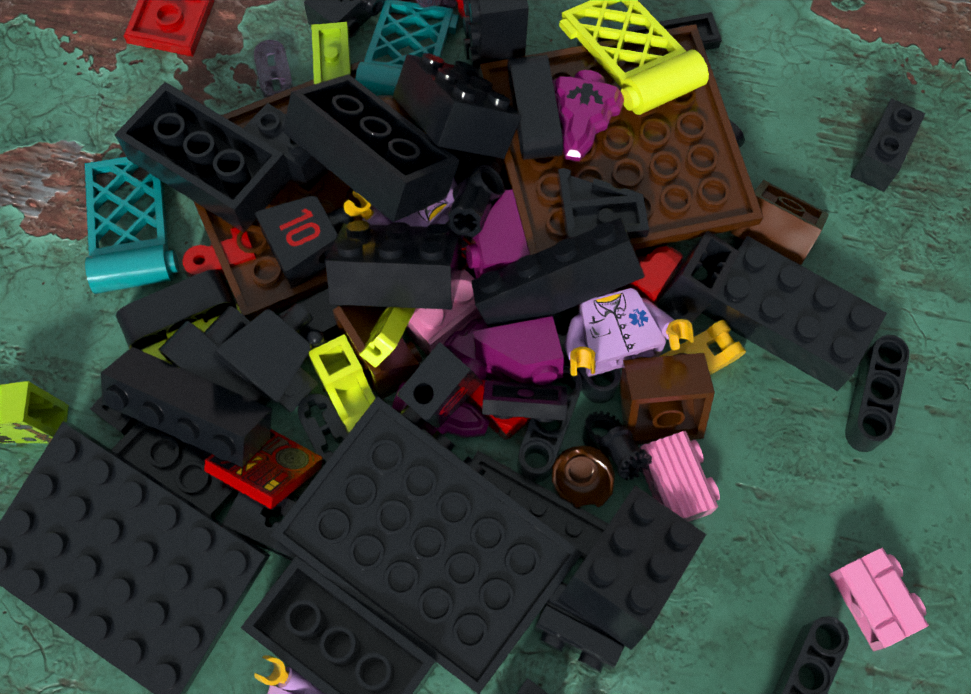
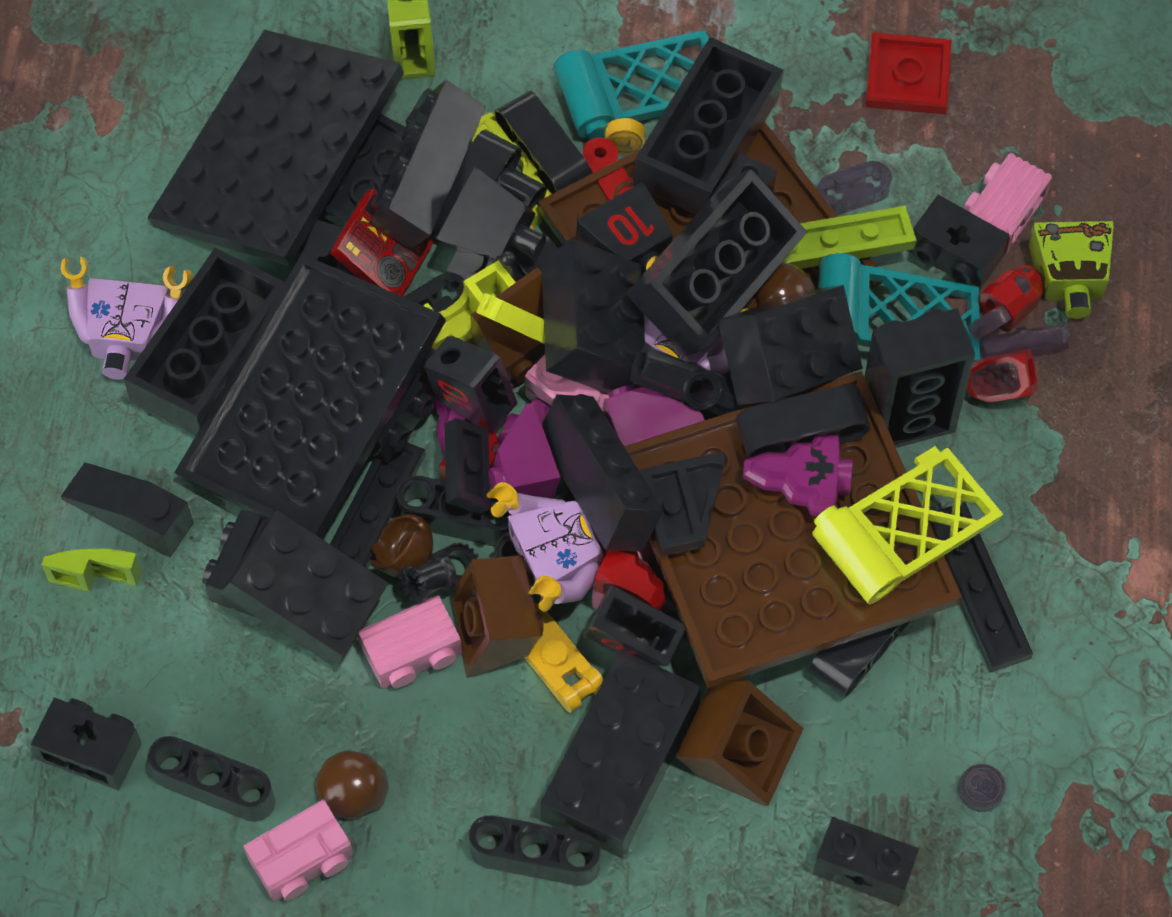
camera: 85 degrees right, 5 degrees down
none -> reddish brown hair [315,750,389,820]
none -> yellow tile [604,118,646,154]
none -> tile [959,764,1006,812]

